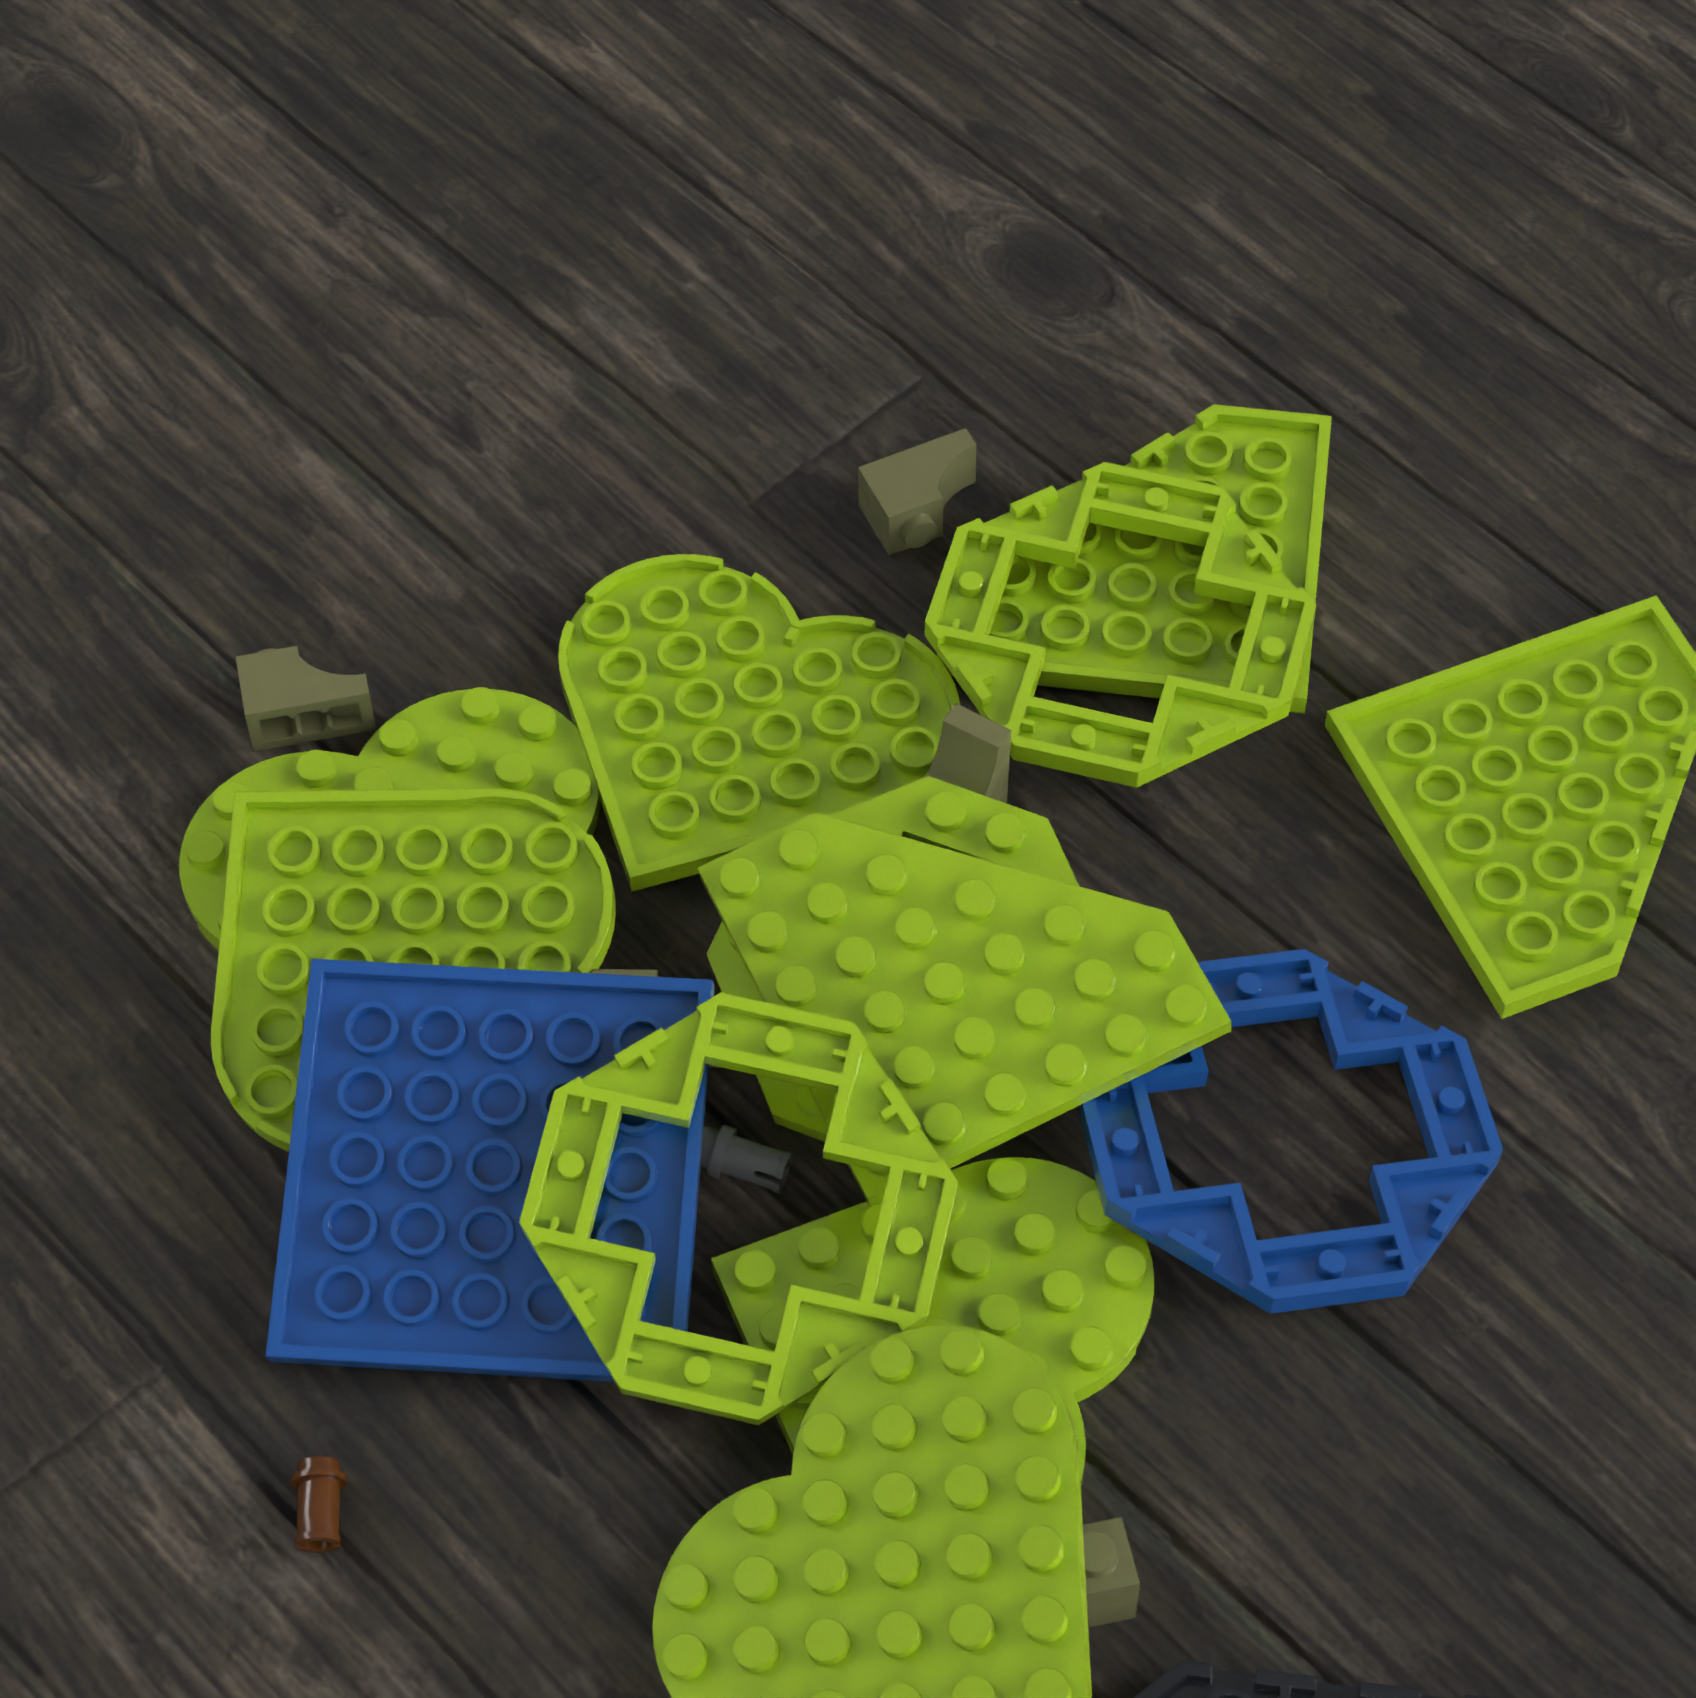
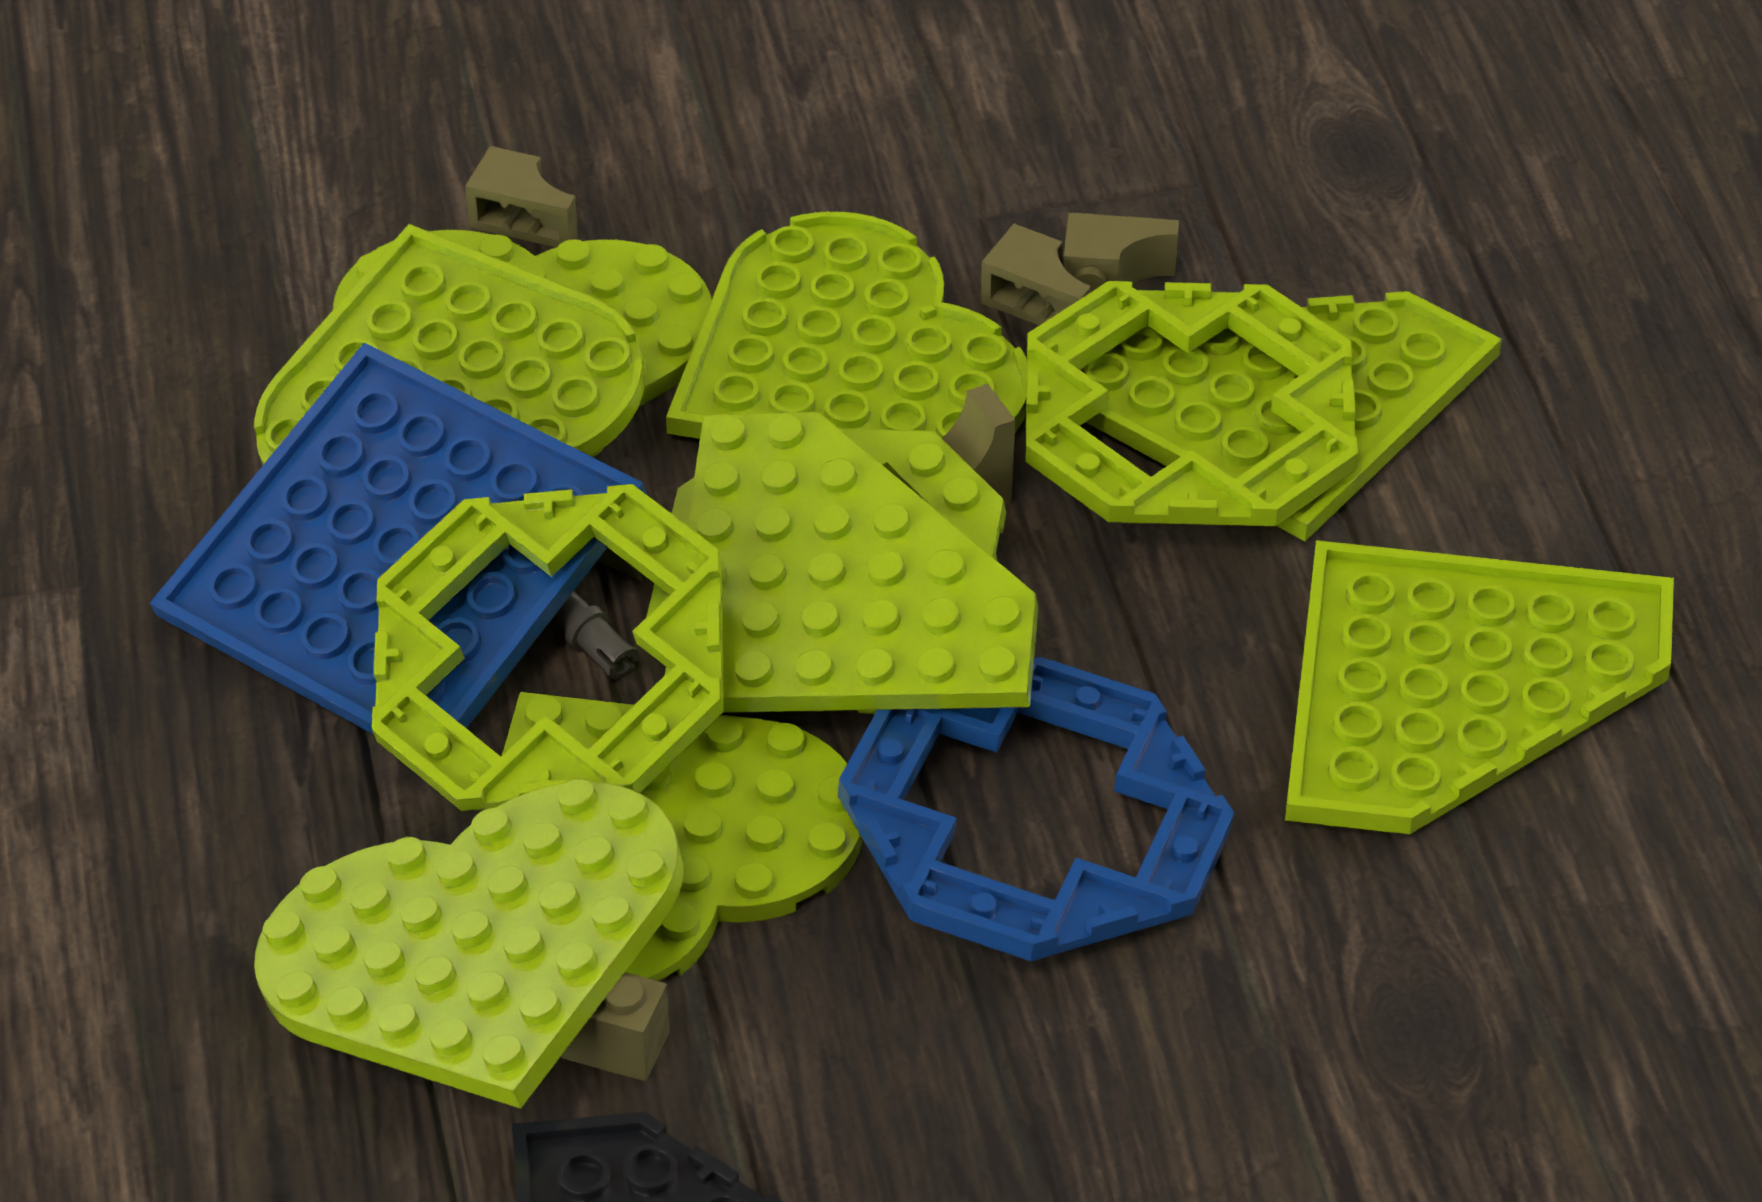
camera: 30 degrees right, 10 degrees down
reddish brown pin [290,1456,347,1553] -> none
none -> olive arch [981,224,1091,325]

